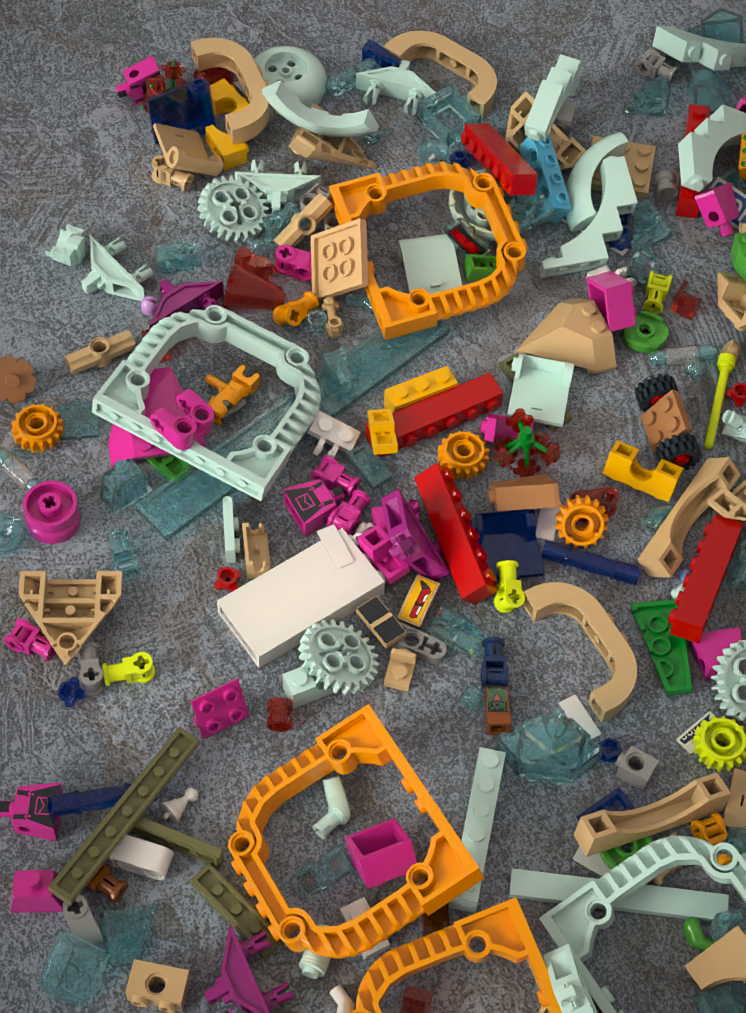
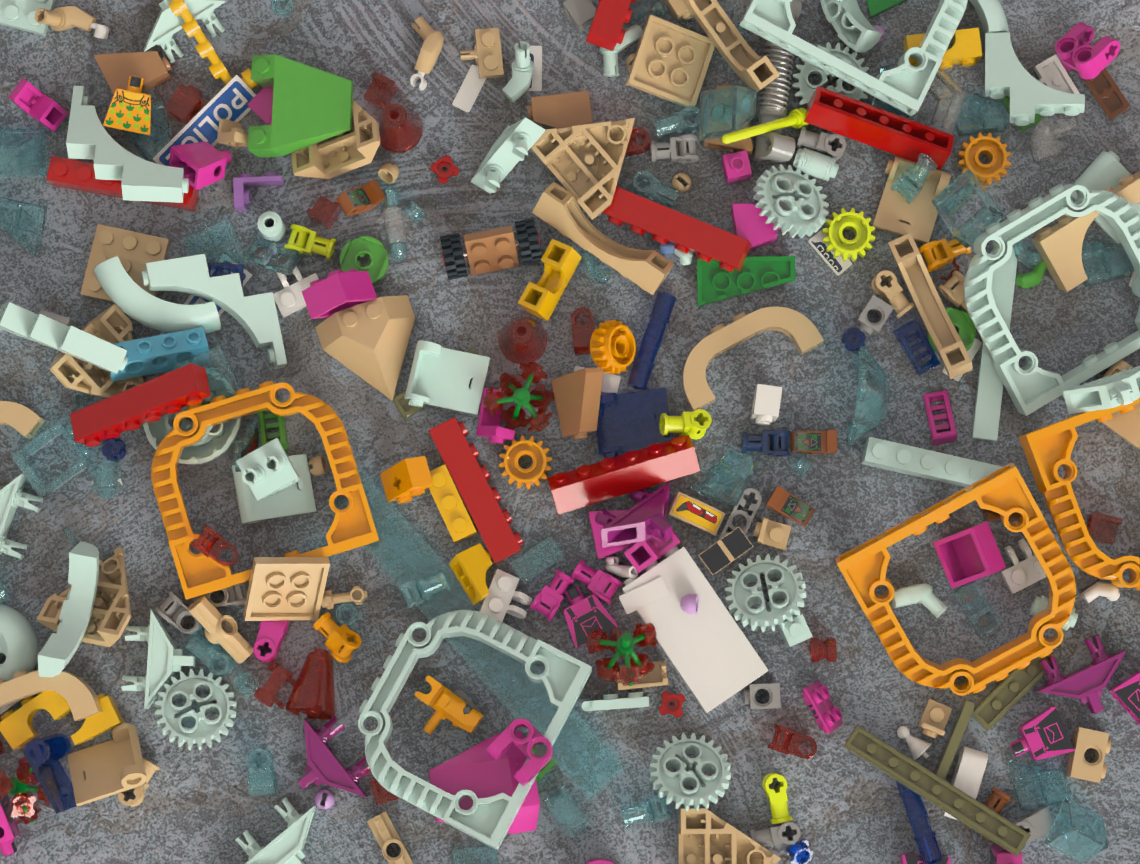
camera: 85 degrees left, 25 degrees up
yellow slope [367,408,398,455] -> none
white sticker [559,695,601,742] -> none
light grey wheel [654,171,679,201] -> none
neon yellow piece [704,353,737,449] -> none
none -> clear red piece [190,524,239,568]
none -> medium lavender bracket [233,172,285,212]
none -> light aqua piece [236,438,299,501]
none -> light aqua head [257,211,286,242]
none -> dark orange leg [336,179,386,217]
none -> light orange brick [380,456,433,504]
none -> yellow arch [449,543,493,605]
none -> clear red cone [498,316,547,365]
none -> clear red plant [586,623,658,686]
none -> light aqua gear [649,733,731,811]
none -> lavender hinge [680,594,699,614]
none -> light grey brick [744,683,781,710]
none -> white brick [750,384,782,426]
none -> leg [765,485,815,527]
none -> clear red piece [767,724,817,759]
none -> tan connector [871,270,915,318]
none -> tan bracket [917,699,953,739]
none -> dark pink slope [922,390,957,445]
none -> torso [1009,706,1075,761]

